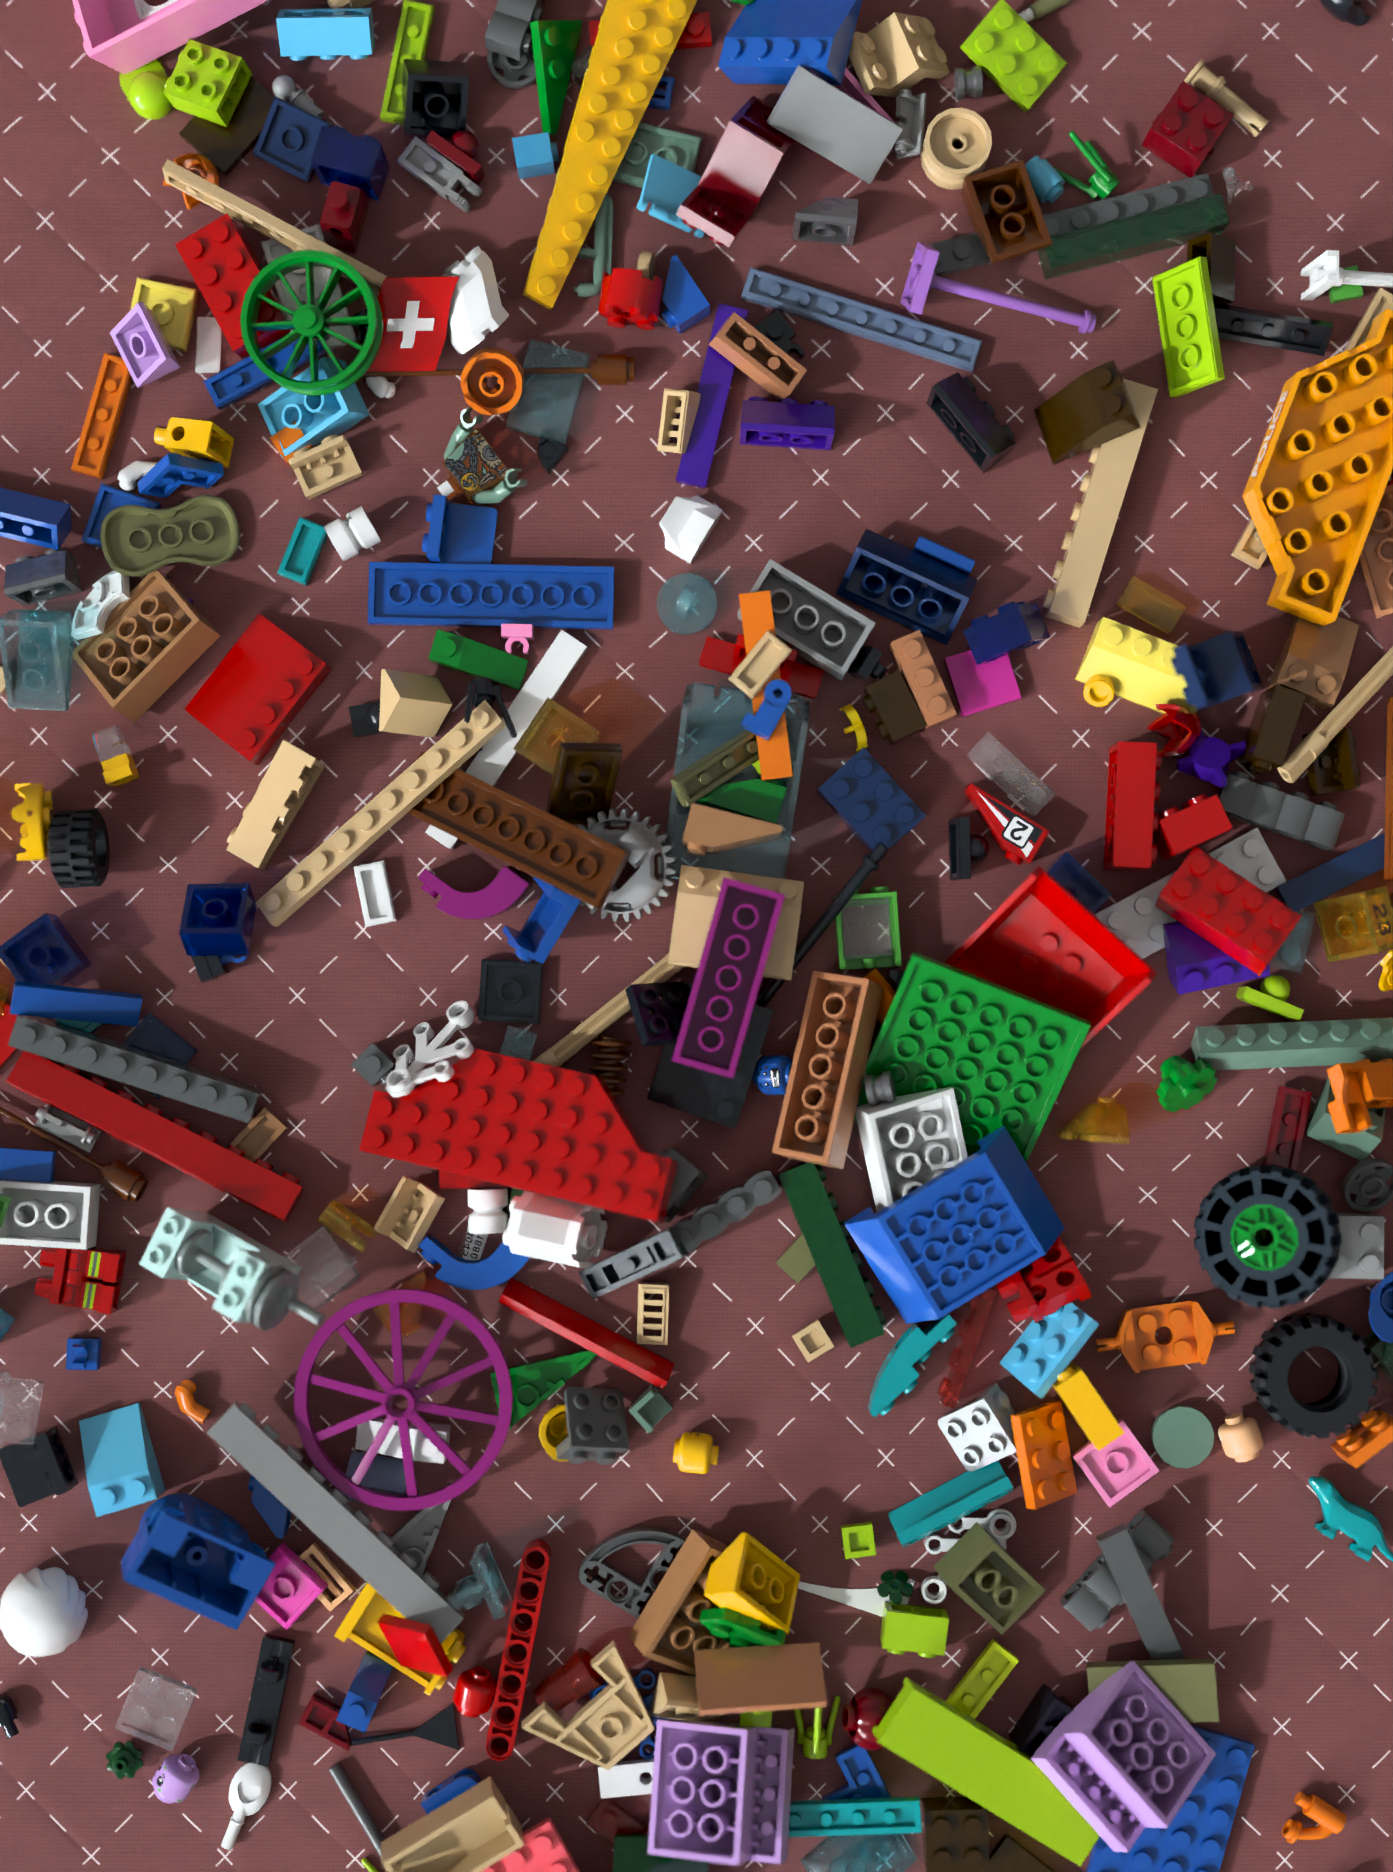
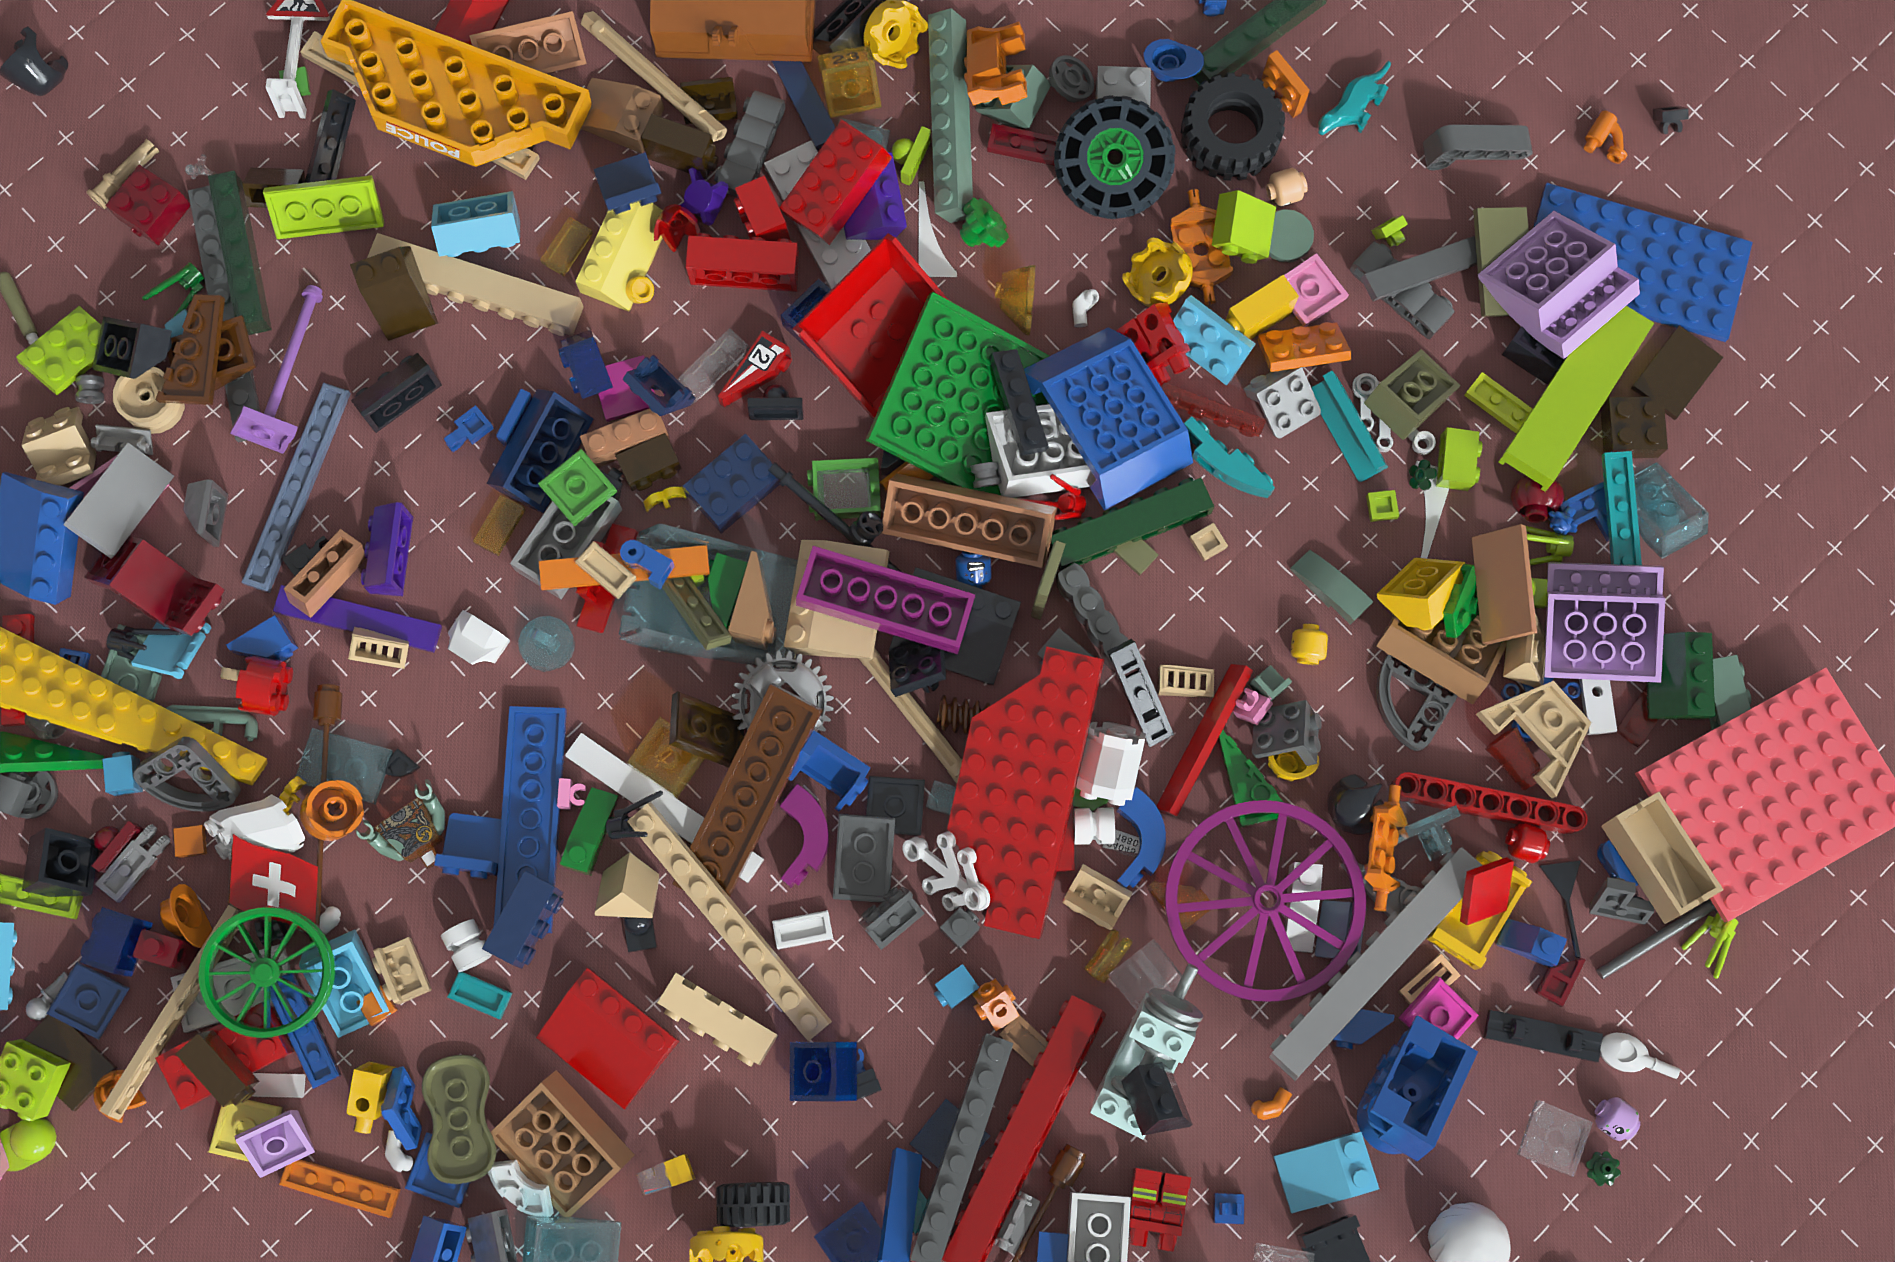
camera: 95 degrees left, 10 degrees down
none -> black slope [92,316,172,379]
none -> black plant [106,626,182,675]
none -> dark grey beam [133,737,241,812]
none -> reddish brown wing [155,294,225,405]
none -> orange piece [160,884,212,948]
none -> orange tile [174,825,207,858]
none -> dark brown brick [176,1030,260,1107]
none -> yellow piece [279,776,306,815]
none -> medium azure brick [431,191,520,257]
none -> blue plate [444,405,494,452]
none -> clear yellow tile [473,495,526,556]
none -> dark blue brick [482,871,564,969]
none -> bright green tile [538,449,617,527]
none -> dark blue piece [622,355,696,416]
none -> dark grey tile [833,814,895,903]
none -> black wheel [849,512,883,546]
none -> dark grey bracket [859,886,925,950]
none -> white sticker [919,182,957,277]
none -> dark azure brick [933,964,979,1009]
none -> orange brick [972,978,1020,1031]
none -> black plate [989,349,1049,456]
none -> red plant [1020,474,1086,520]
none -> olive tile [1031,541,1066,620]
none -> white arm [1072,289,1099,327]
none -> black slope [1121,1062,1193,1136]
none -> yellow plate [1122,238,1193,307]
none -> lime brick [1212,190,1276,264]
none -> bright pink tile [1233,688,1273,725]
none -> sand green slope [1290,550,1373,625]
none -> black piece [1327,774,1384,835]
none -> orange plate [1364,785,1408,911]
none -> lime tile [1371,215,1408,247]
none -> dark grey beam [1422,125,1533,171]
none -> blue plant [1548,506,1578,535]
none -> dark grey plate [1589,877,1654,925]

